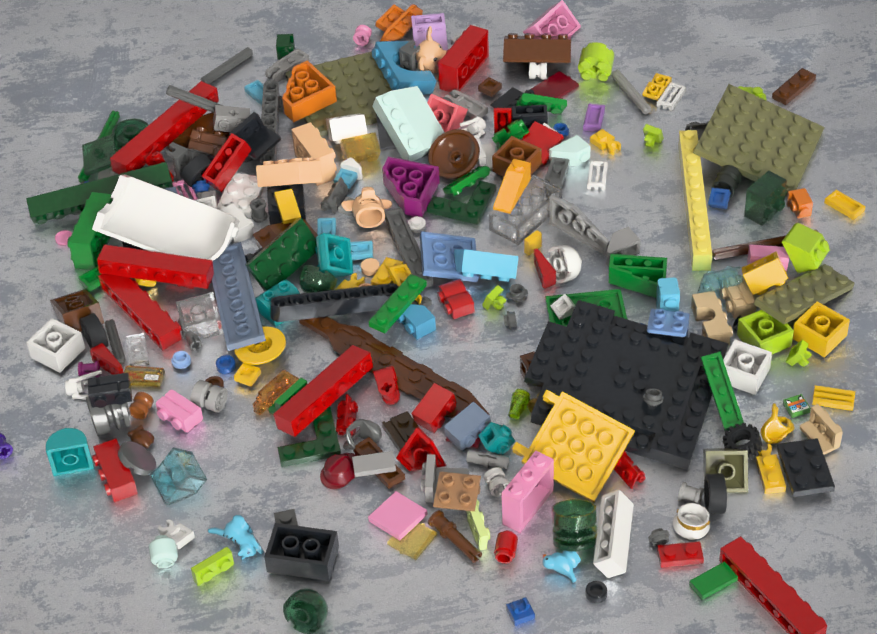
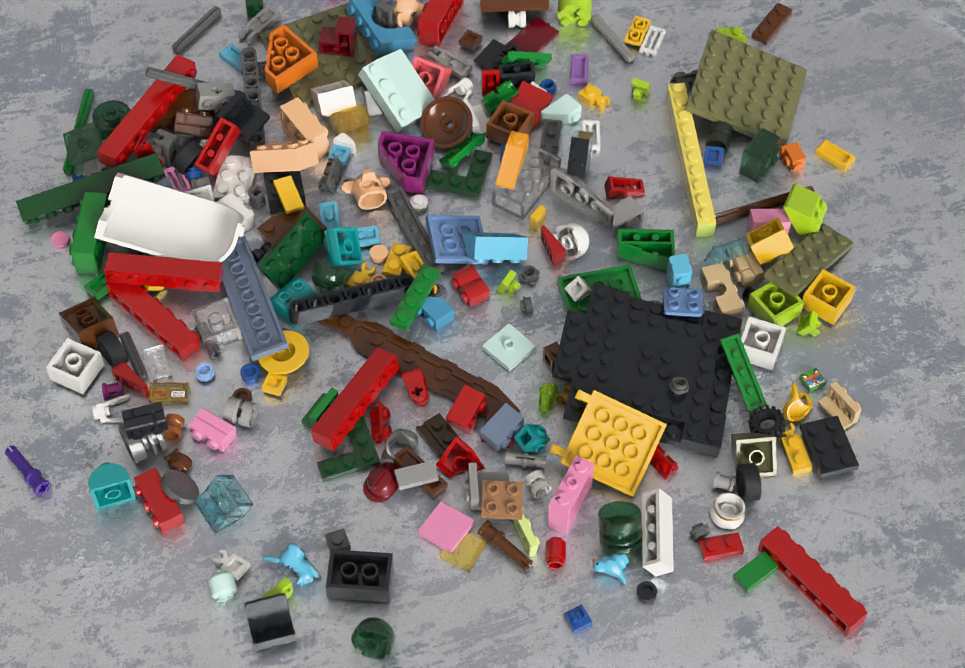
camera: 10 degrees left, 10 degrees up
clear orange hinge [252,370,299,415] -> none
yellow tile [812,385,855,411] -> none
none -> black bracket [244,593,296,651]
none -> dark red brick [319,16,358,57]
none -> light aqua plate [482,323,536,372]
none -> black brick [567,130,594,175]
none -> red slope [604,176,645,198]

